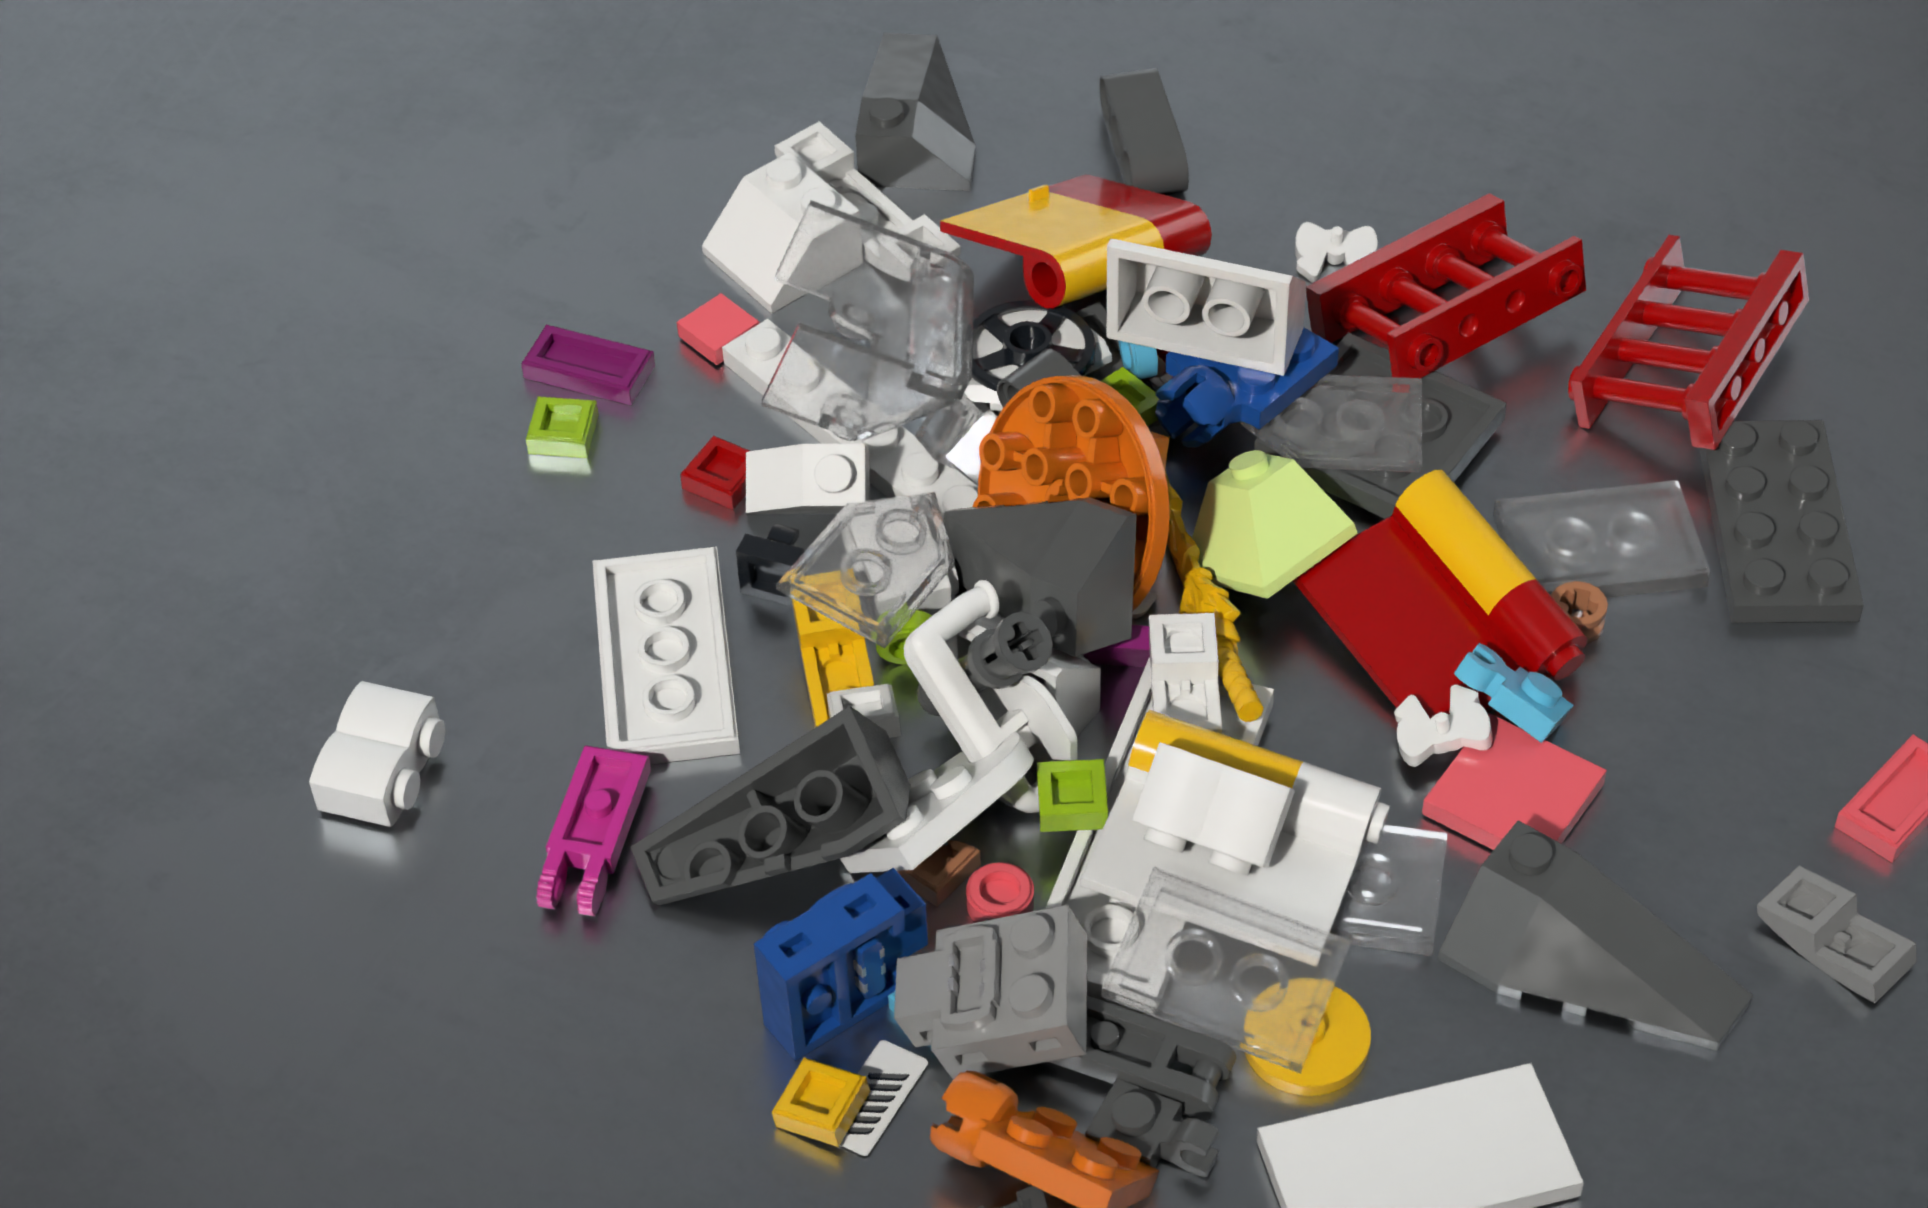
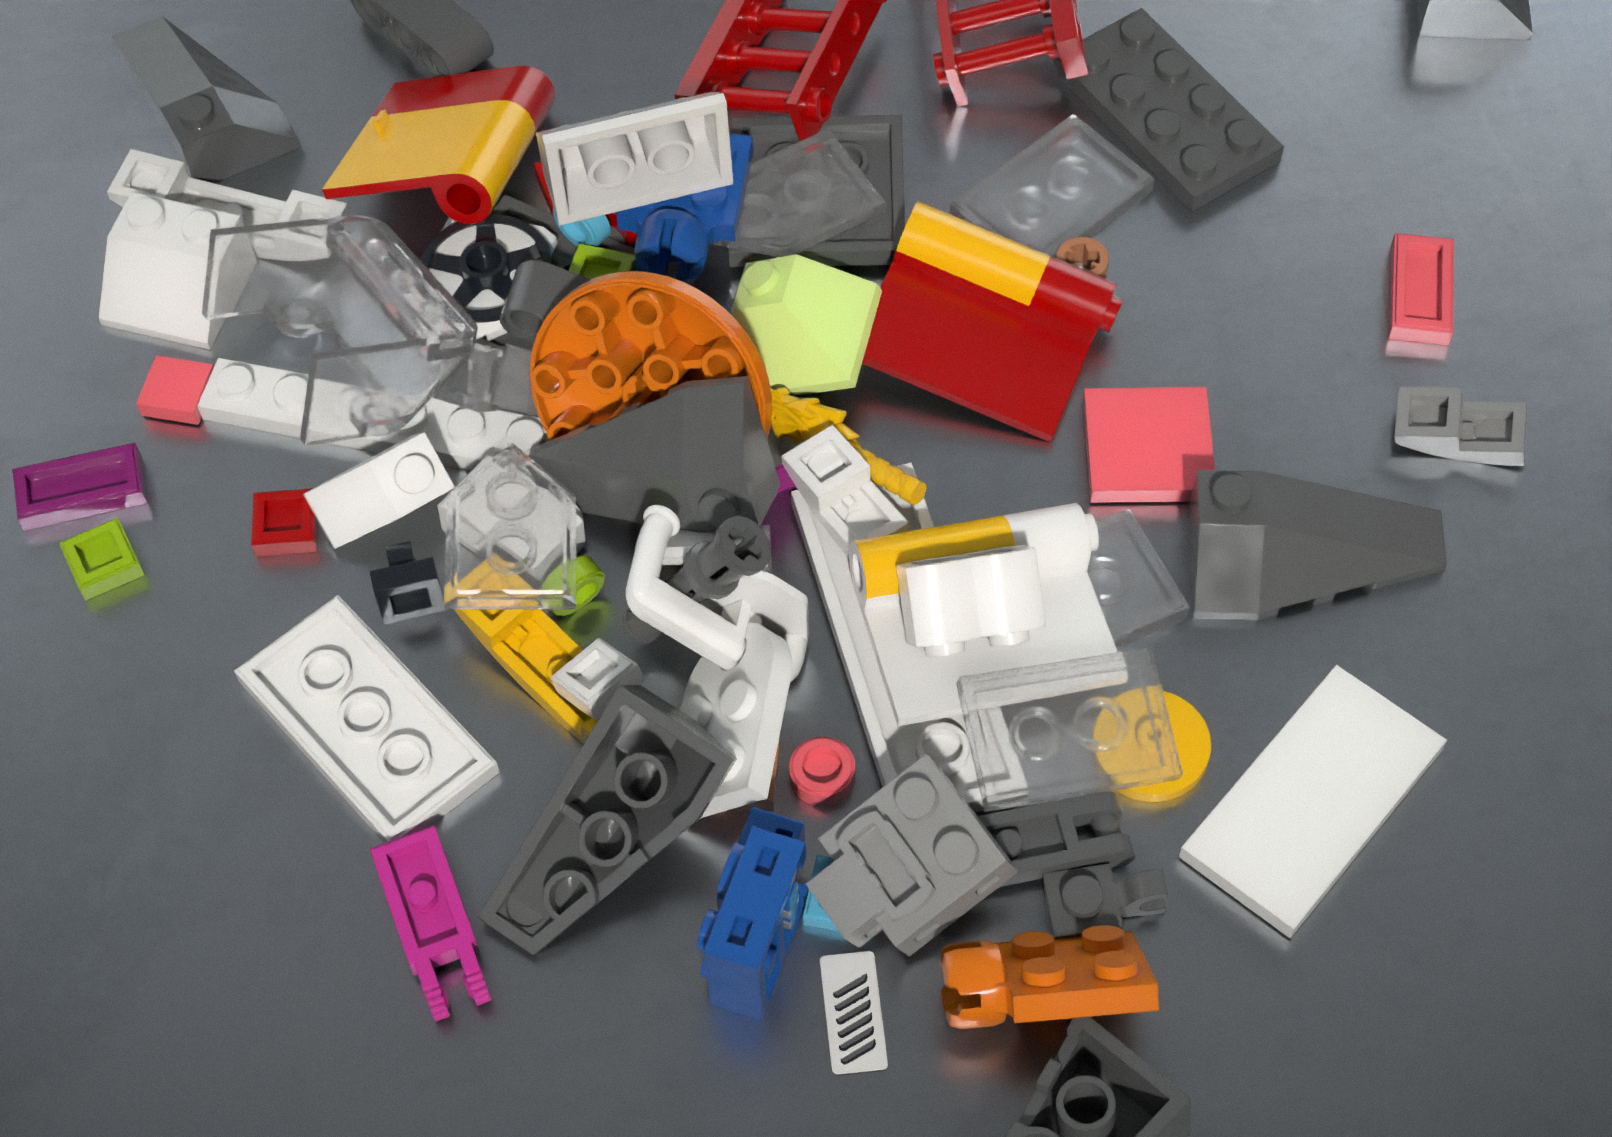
camera: 35 degrees left, 10 degrees up
white brick [309,681,445,827] -> none
yellow tile [771,1058,870,1147] -> none
lime tile [1037,759,1108,832] -> none
white piece [1295,222,1378,283] -> none
white piece [1394,685,1493,767] -> none
medium azure plate [1454,643,1574,743] -> none

